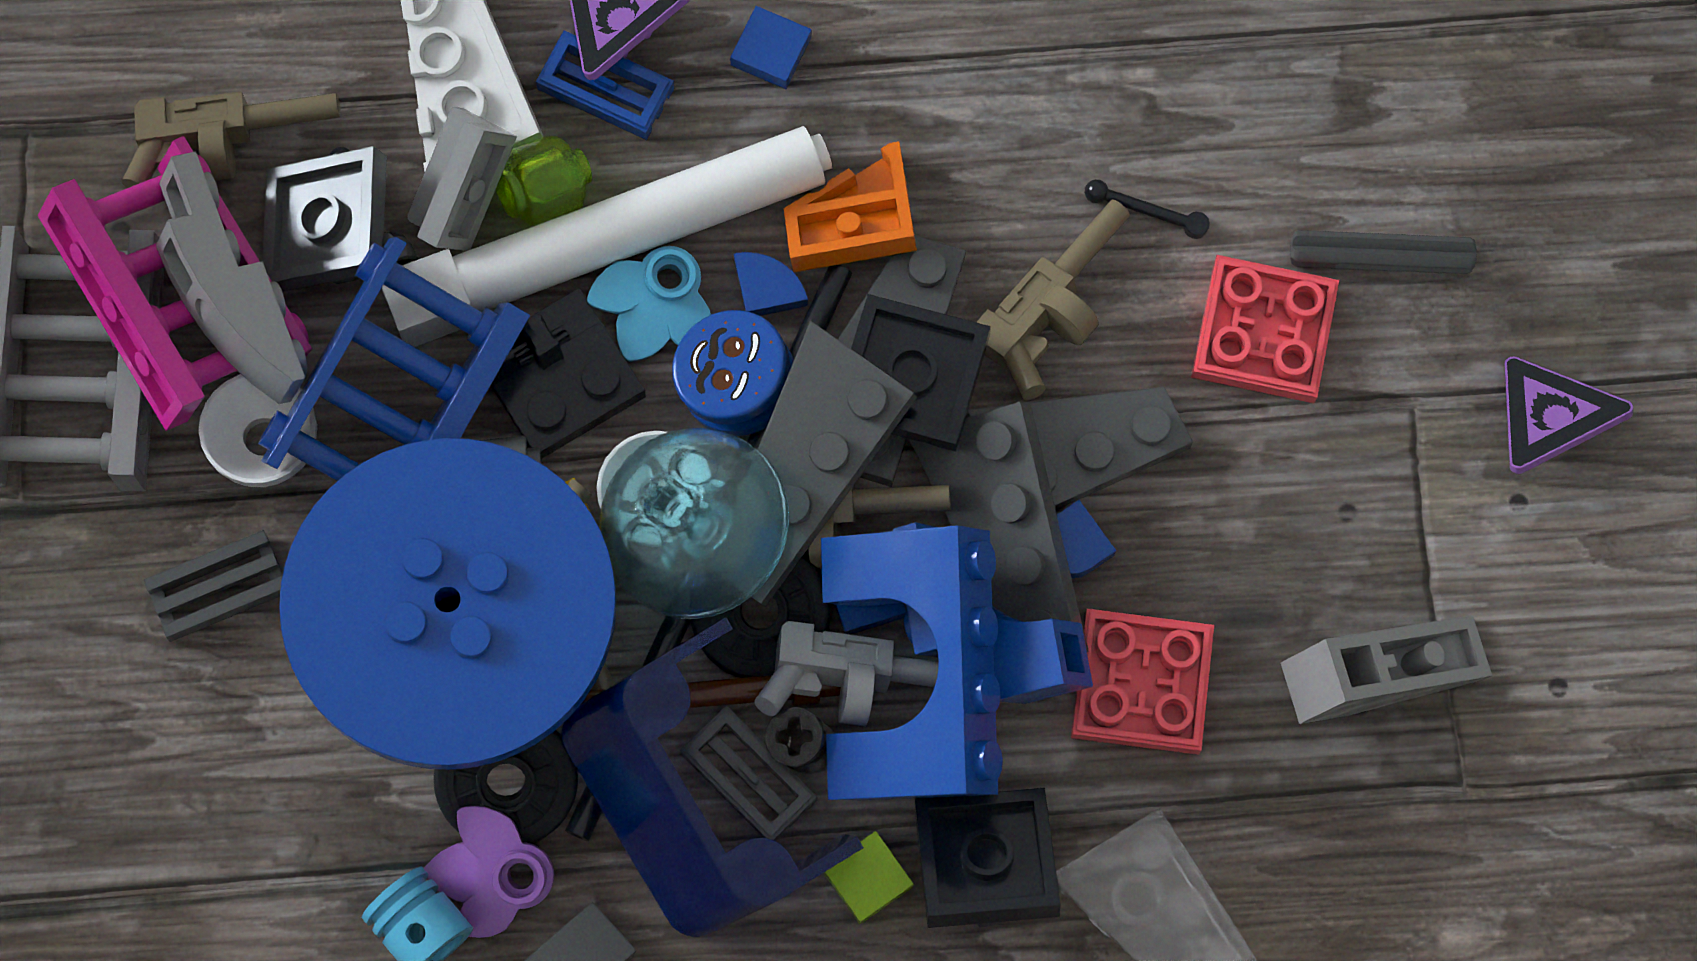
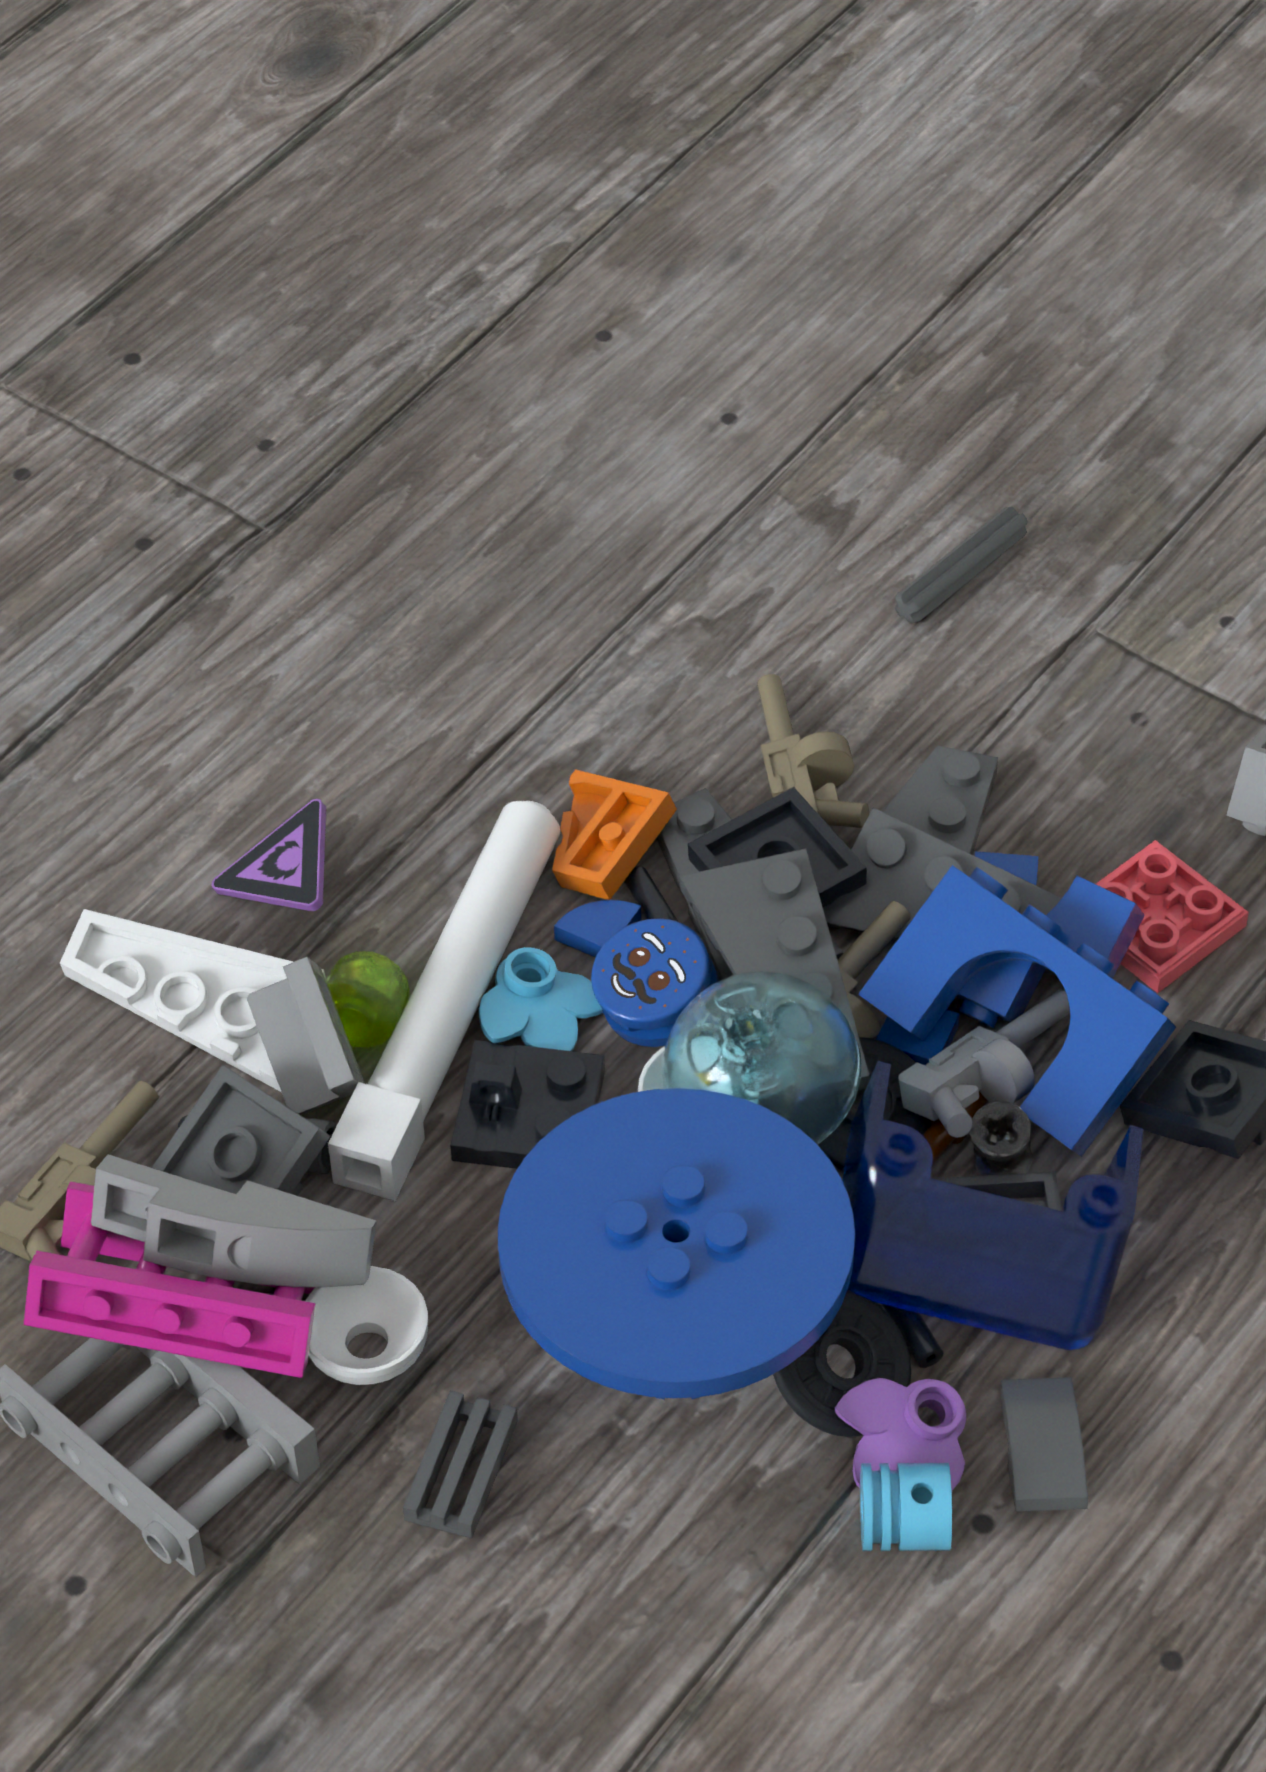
camera: 45 degrees left, 25 degrees down
blue fence [258,237,530,481] -> none
blue tile [536,30,675,140] -> none
blue tile [730,6,812,89] -> none
lime tile [822,831,914,925] -> none
black hinge [1084,179,1210,239] -> none
coral tile [1191,255,1339,403] -> none
black piece [1505,357,1633,474] -> none

